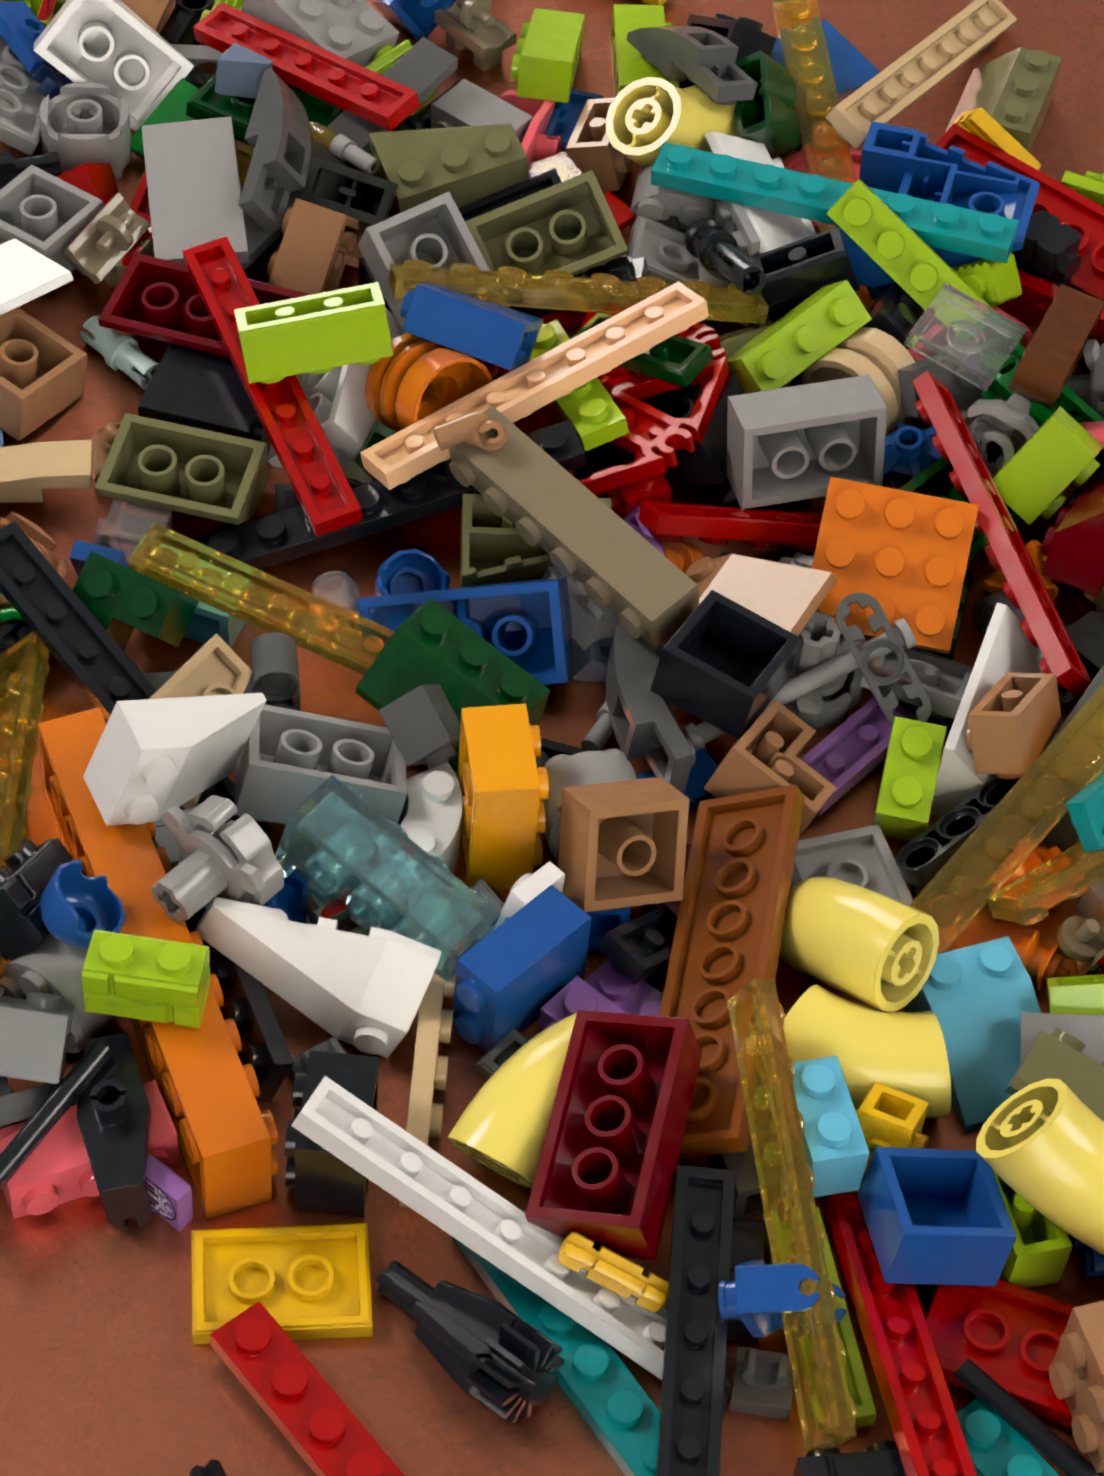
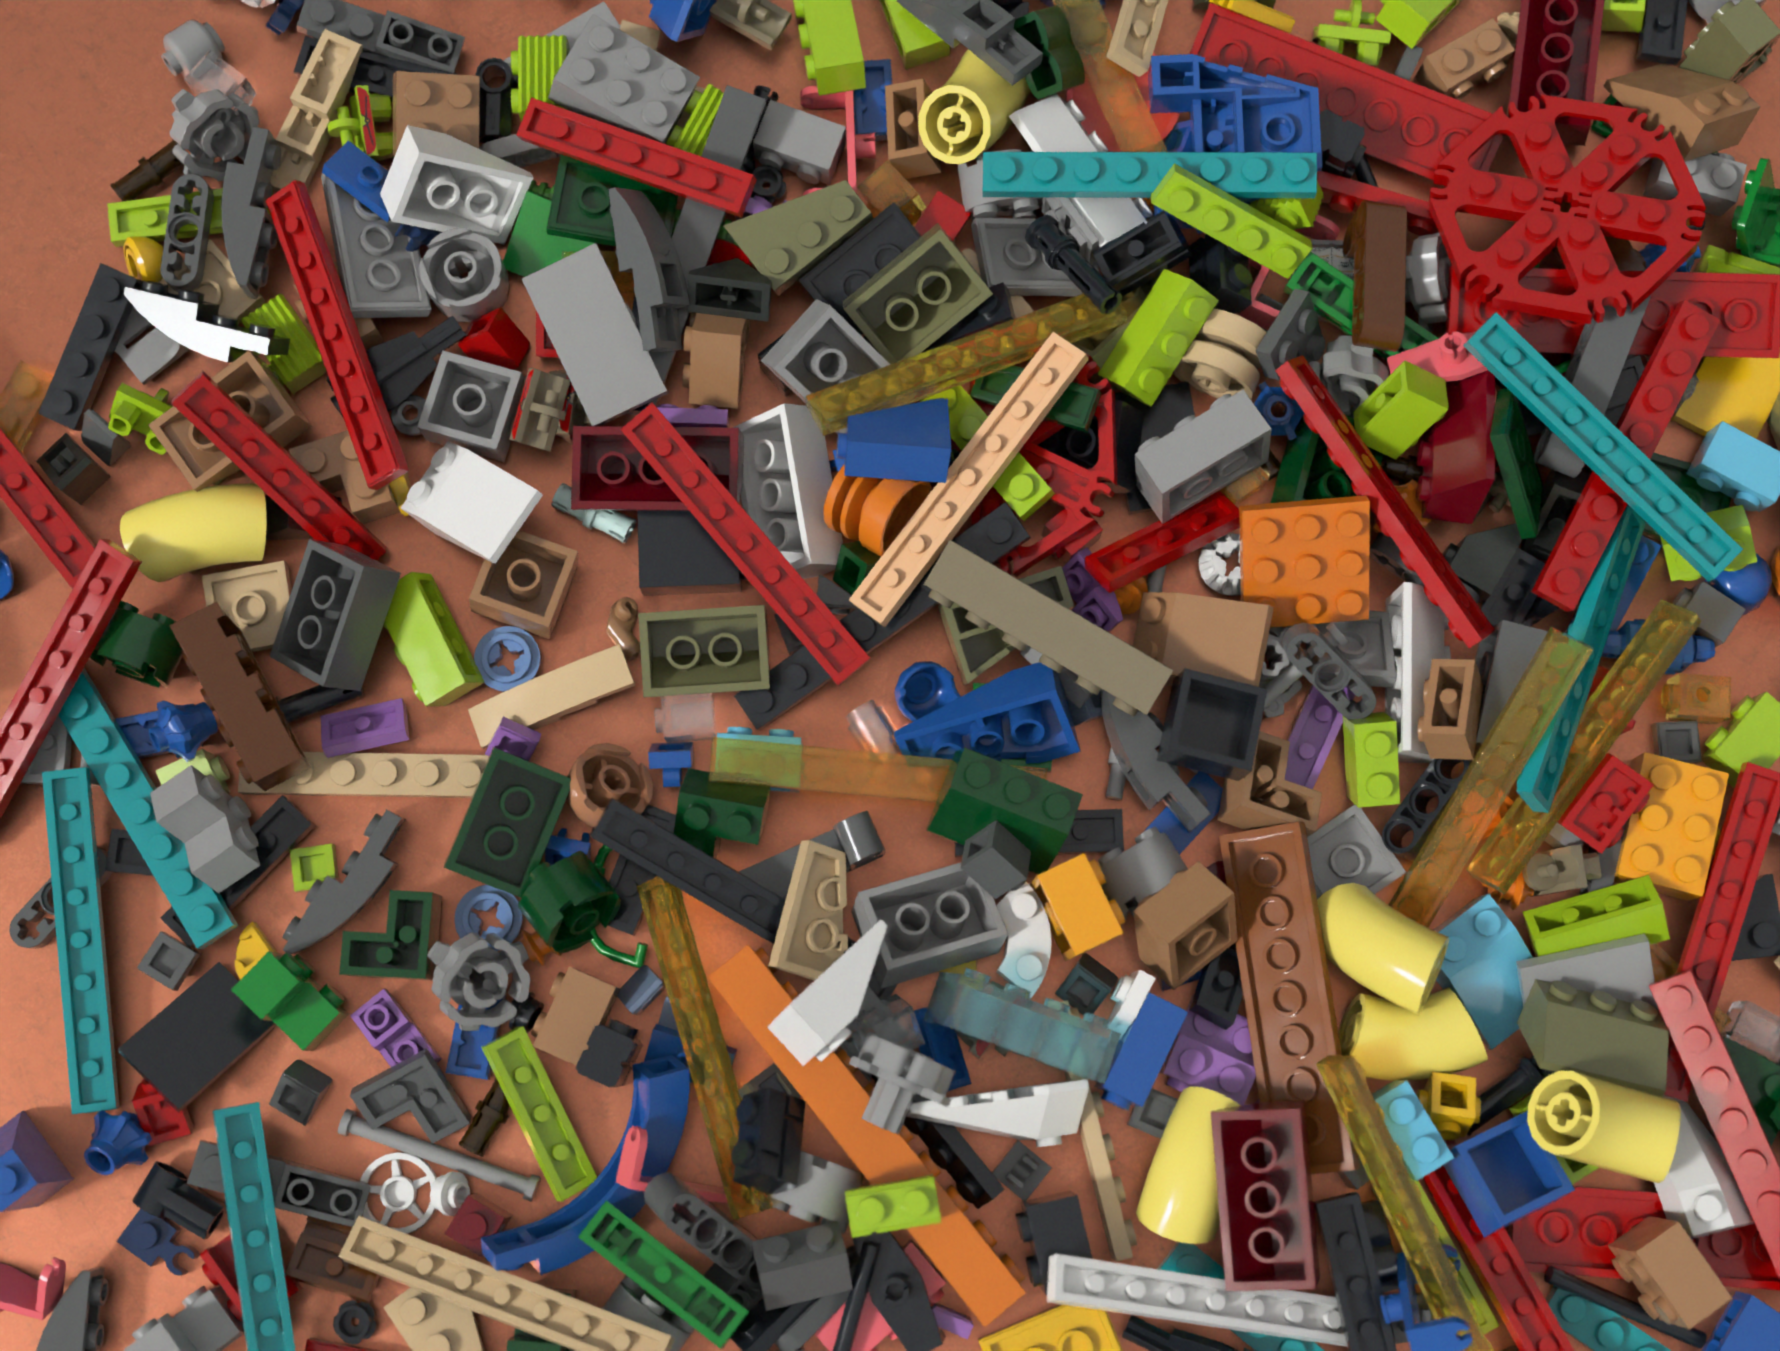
camera: 15 degrees left, 30 degrees up
blue hair [39,860,126,950] -> none
sand blue slope [215,43,273,99] -> none
lime brick [234,282,394,384] -> none
light grey piece [310,122,380,175] -> none
medium nougat arm [432,411,508,451] -> none
yellow axle [557,1232,669,1312] -> none
clear tile [904,282,1027,392] -> none

